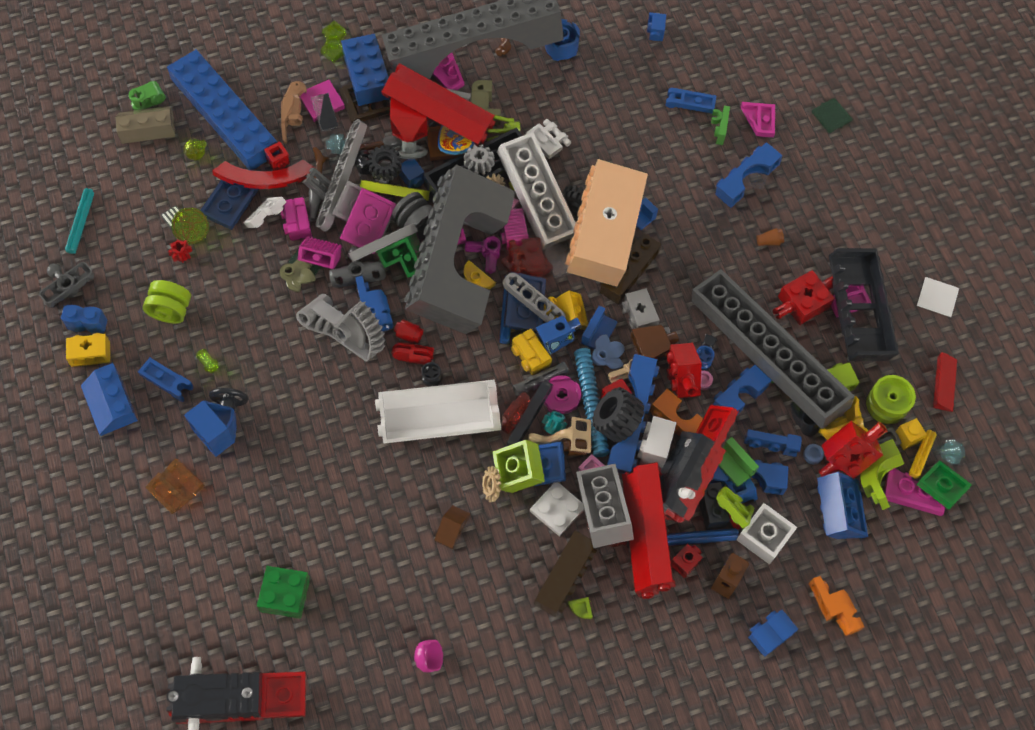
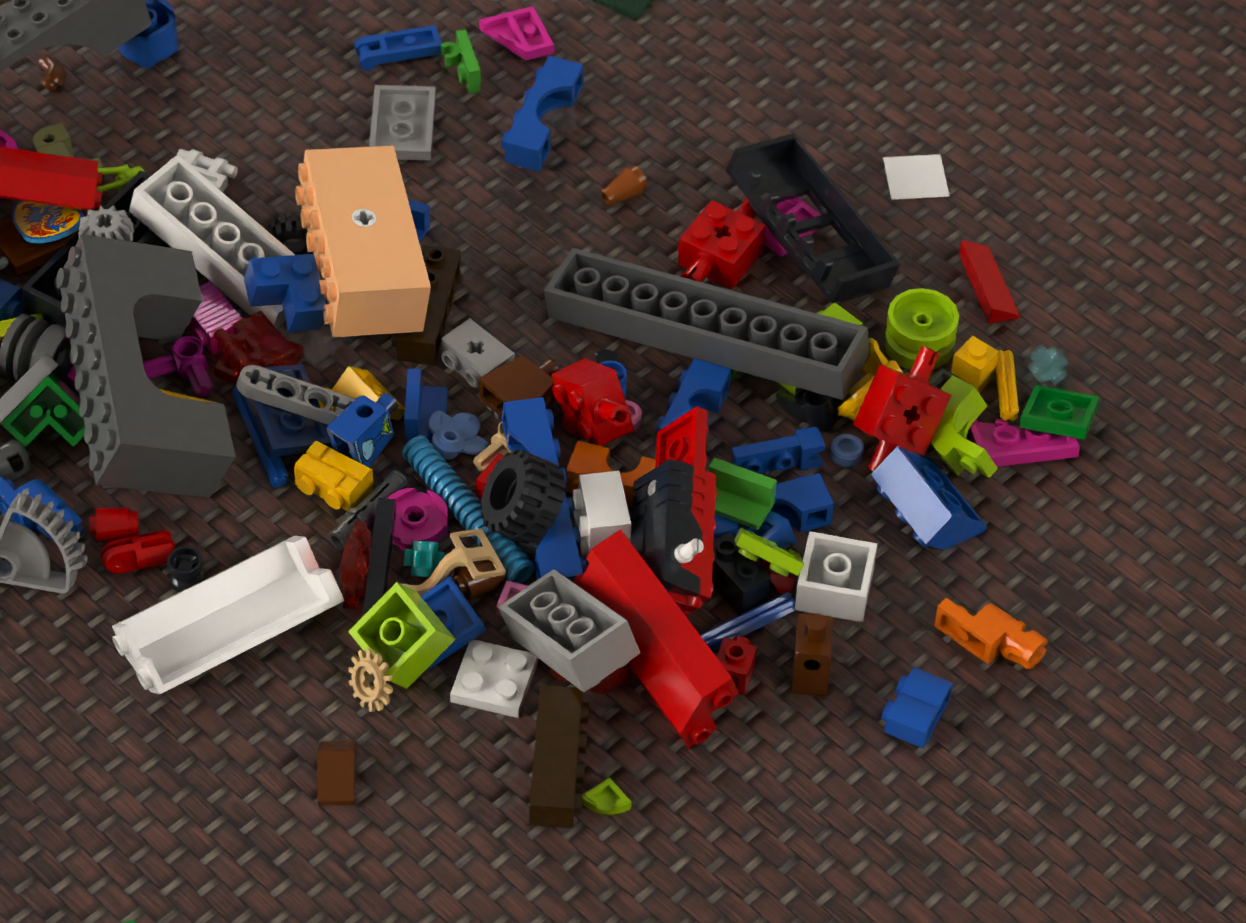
camera: 25 degrees left, 15 degrees down
none -> blue brick [244,254,326,332]
none -> light grey plate [369,85,436,160]

